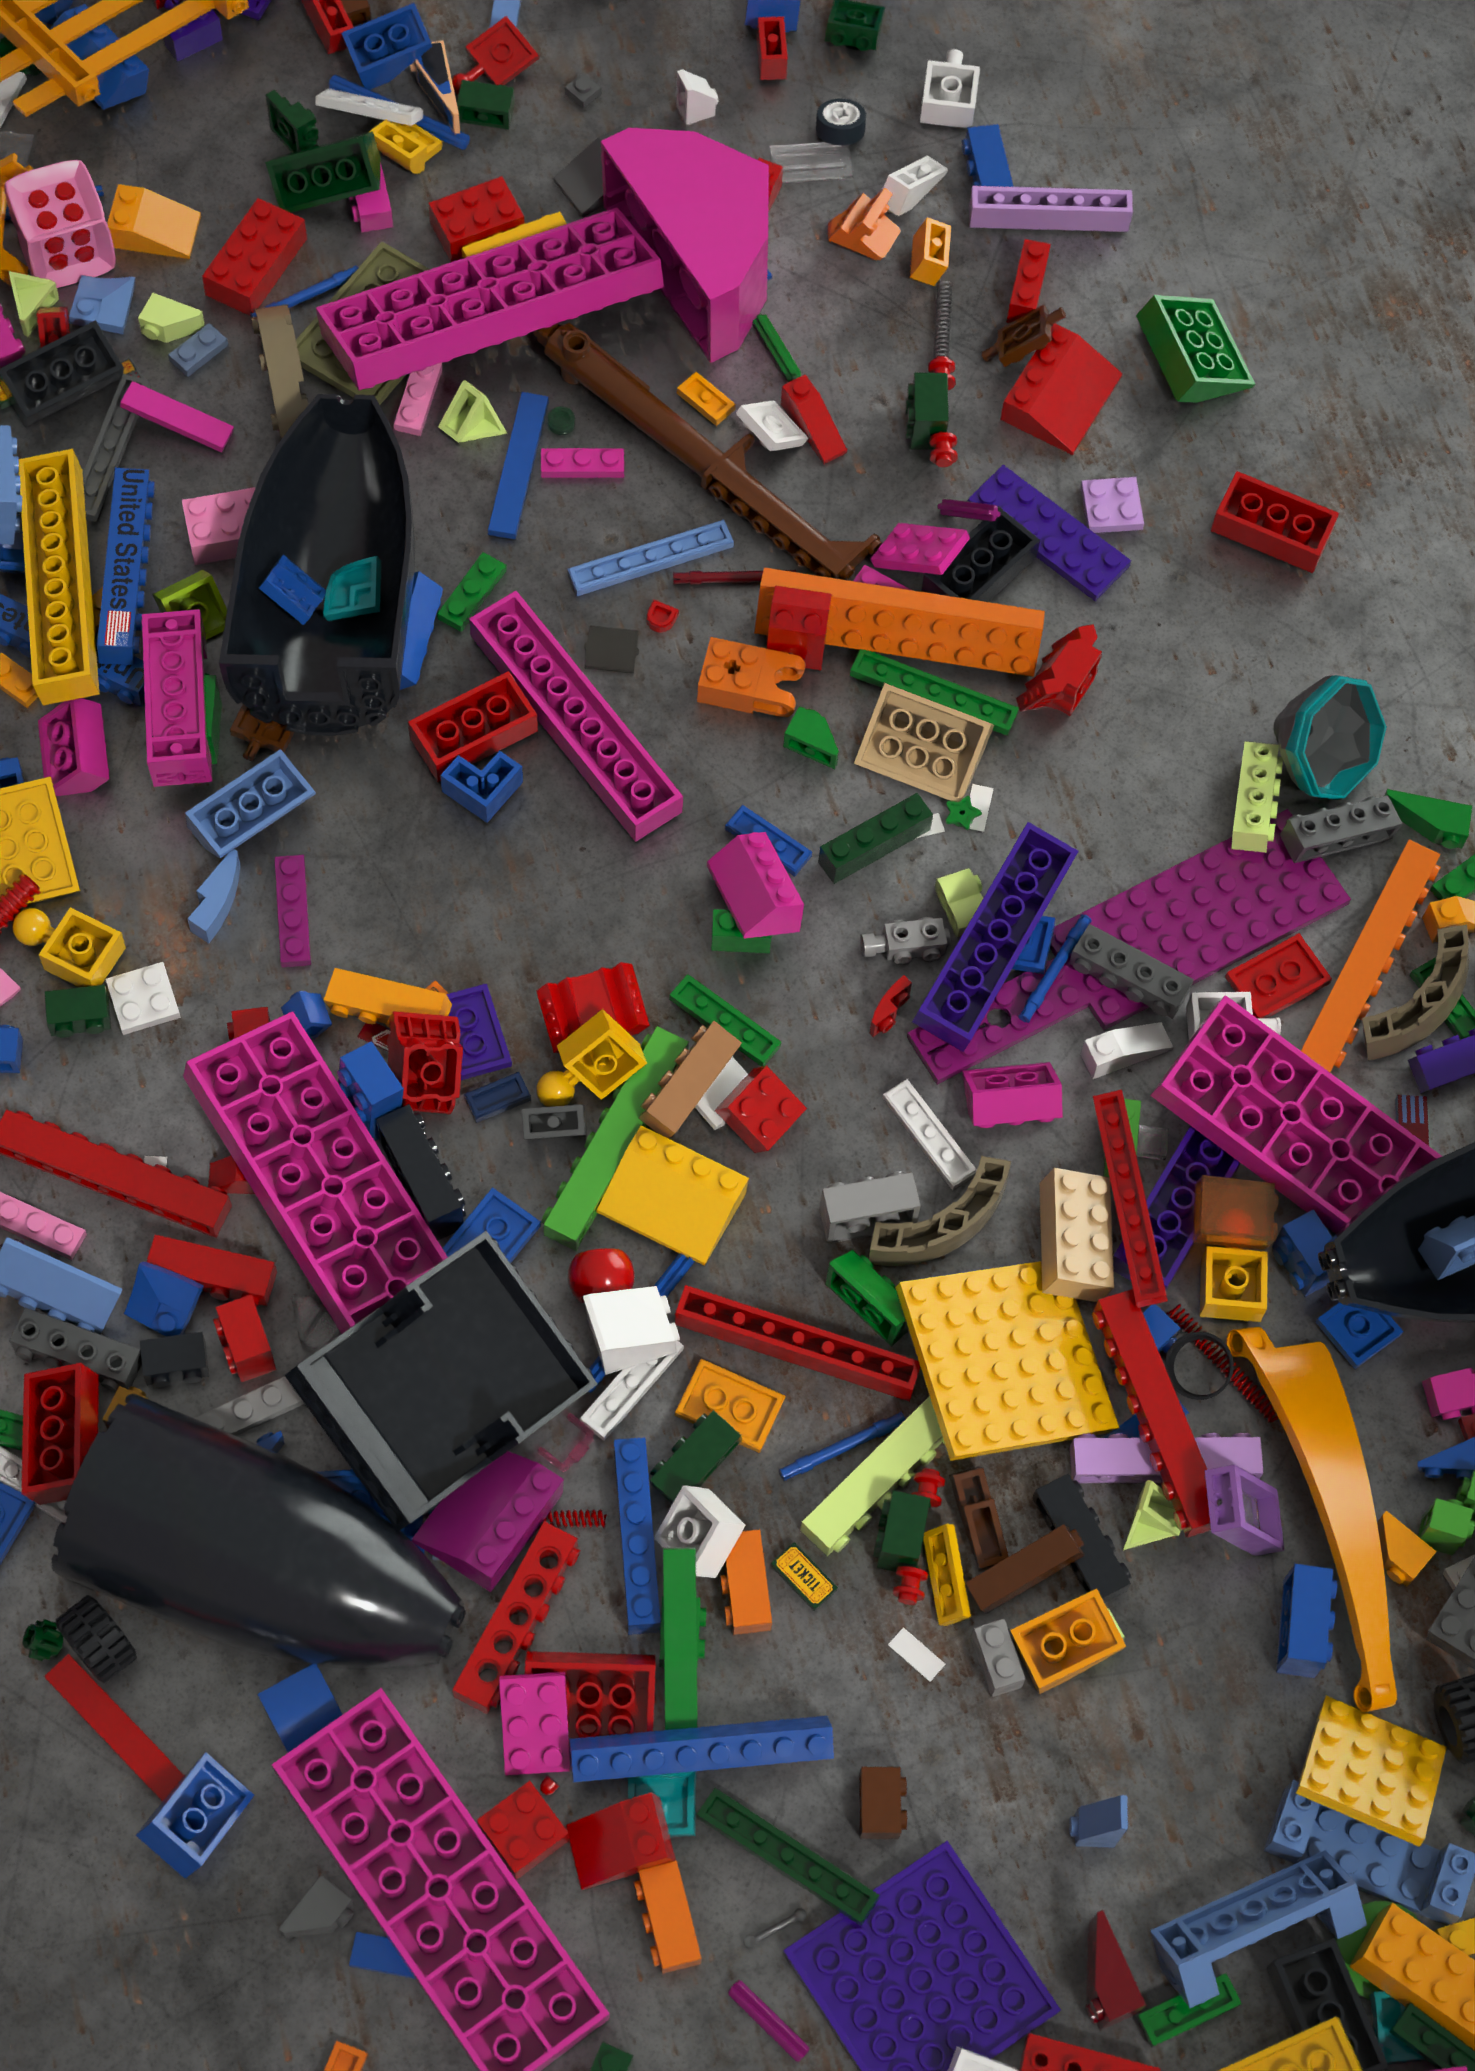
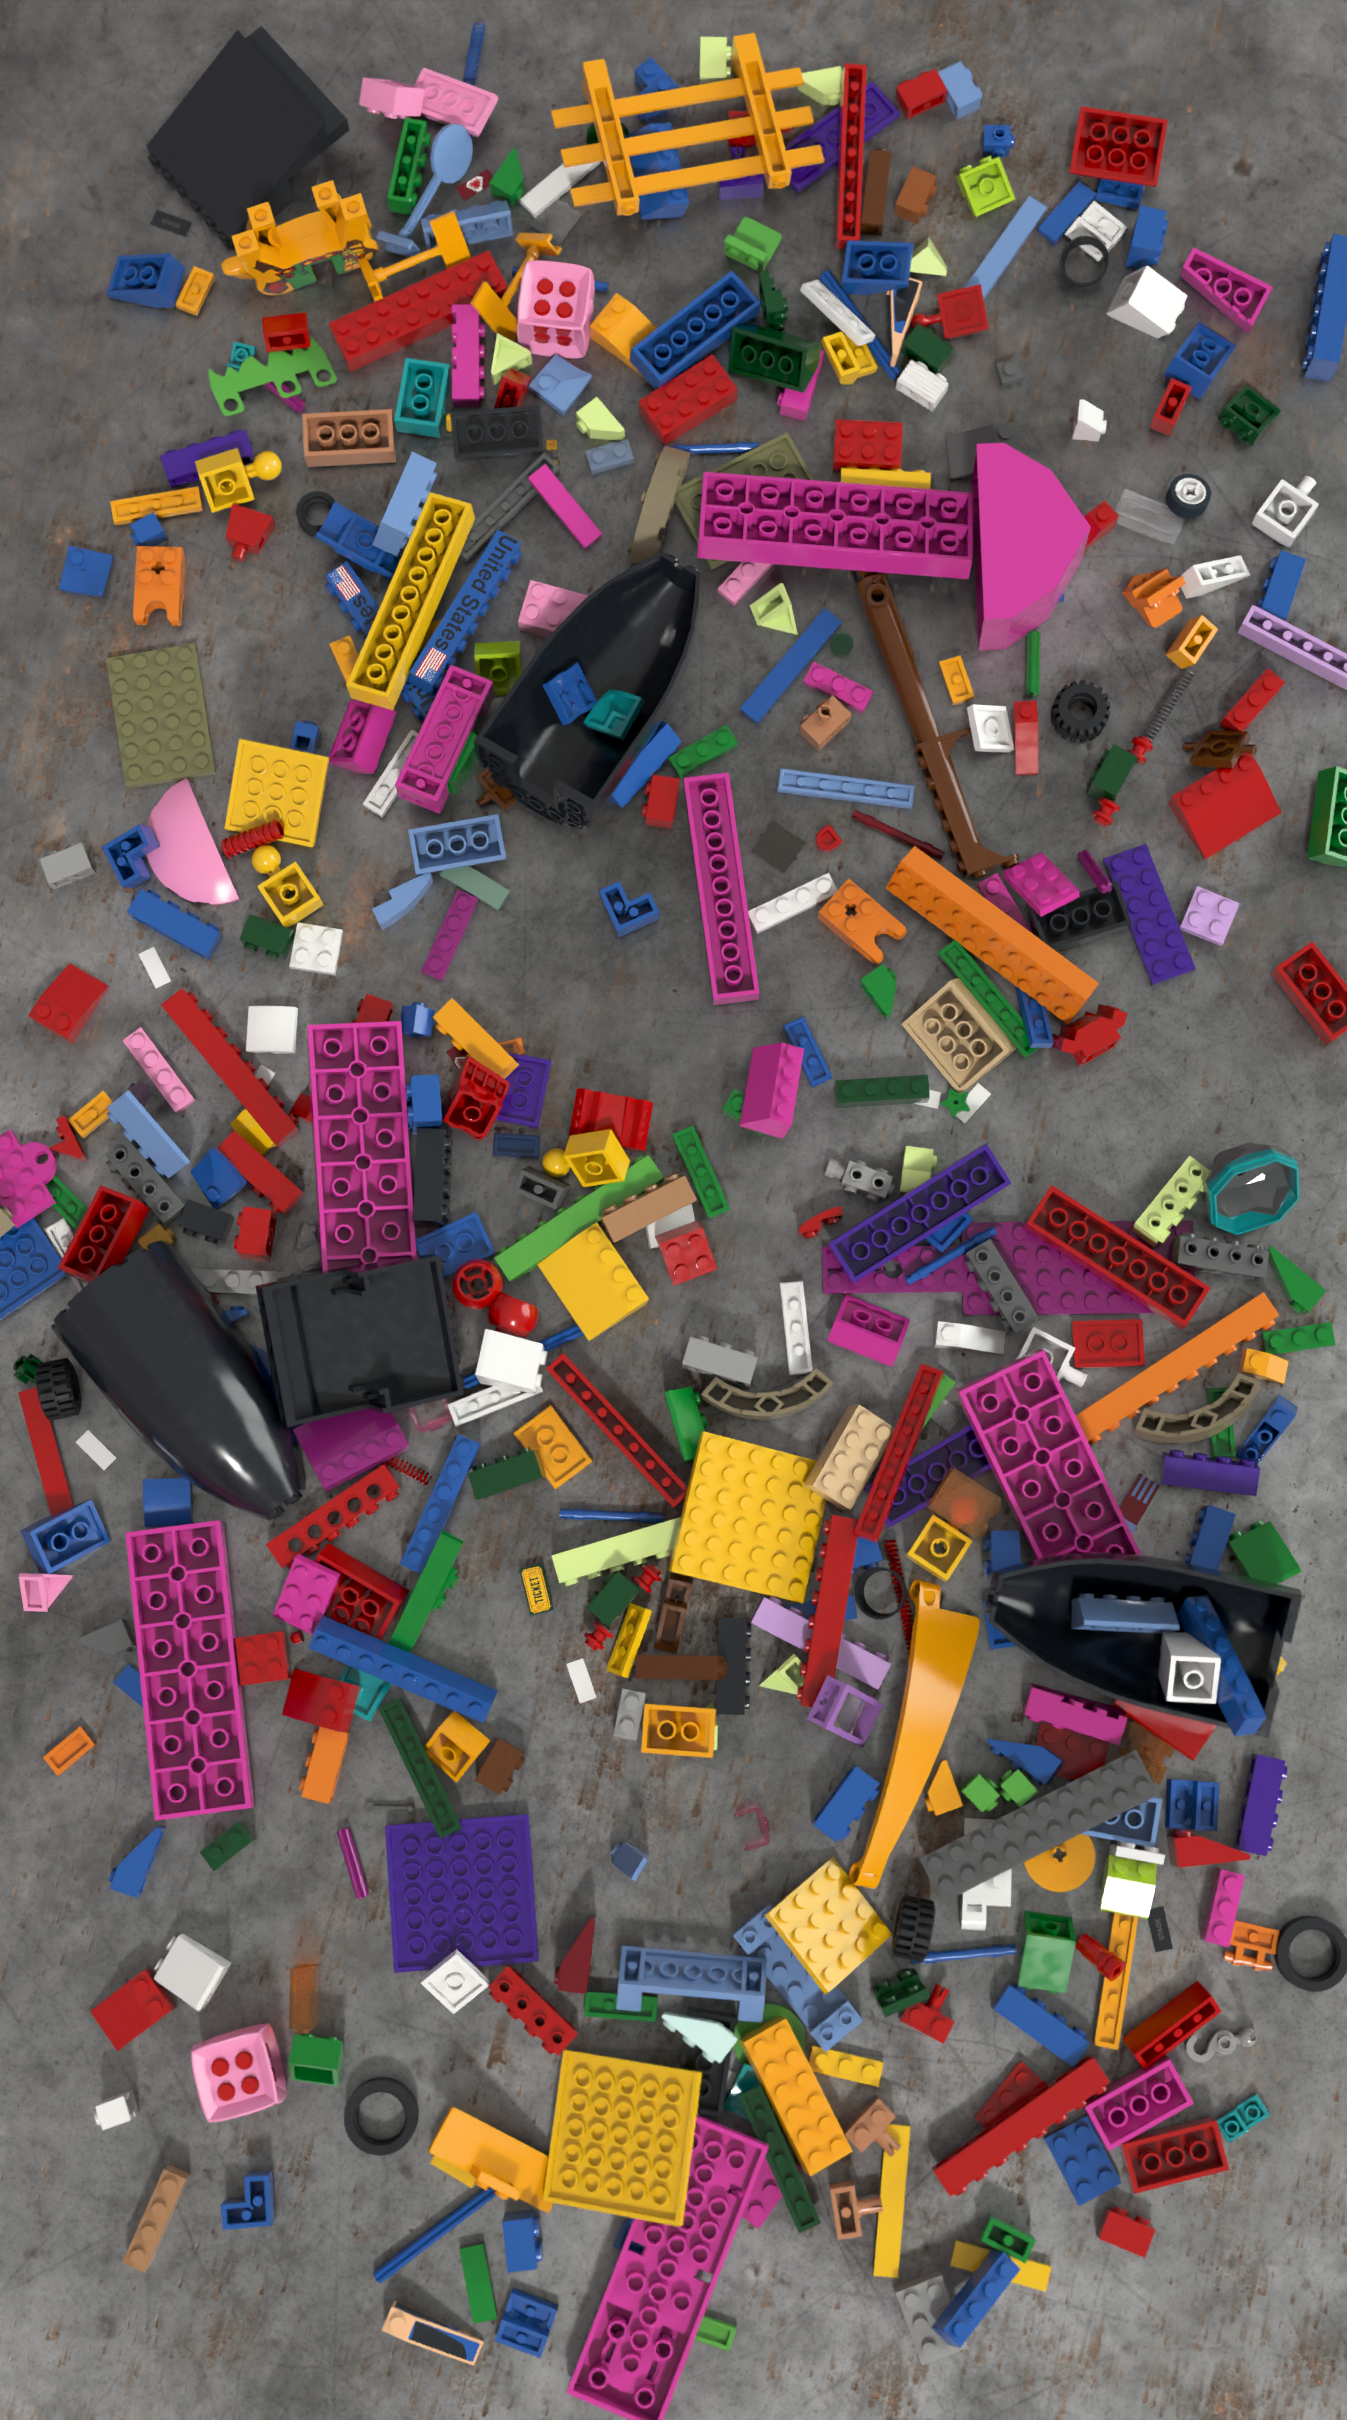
camera: 35 degrees right, 15 degrees up
red brick [408,671,538,782] -> none
white brick [654,1485,746,1578] -> none
orange brick [720,1530,772,1635] -> none
red slope [767,586,832,670] -> none
none -> bright pink slope [19,1573,73,1612]
none -> white sticker [76,1430,116,1470]
none -> yellow slope [230,1109,276,1156]
none -> white slope [246,1006,298,1054]
none -> white plate [363,730,418,818]
none -> light orange slope [424,1711,490,1783]
none -> sand green tile [440,866,510,911]
none -> red wheel [452,1259,503,1310]
none -> blue brick [630,271,761,390]
none -> red brick [642,775,680,829]
none -> light aqua slope [661,2012,738,2063]
none -> bright green bracket [724,217,782,272]
none -> clear pink piece [734,1807,770,1851]
none -> white plate [748,873,838,934]
none -> nougat brick [799,695,852,751]
none -> white brick [896,360,949,412]
none -> yellowish green slope [910,236,947,276]
none -> blue plate [1016,987,1054,1048]
none -> red brick [1023,1185,1211,1330]
none -> black tyre [1051,680,1111,743]

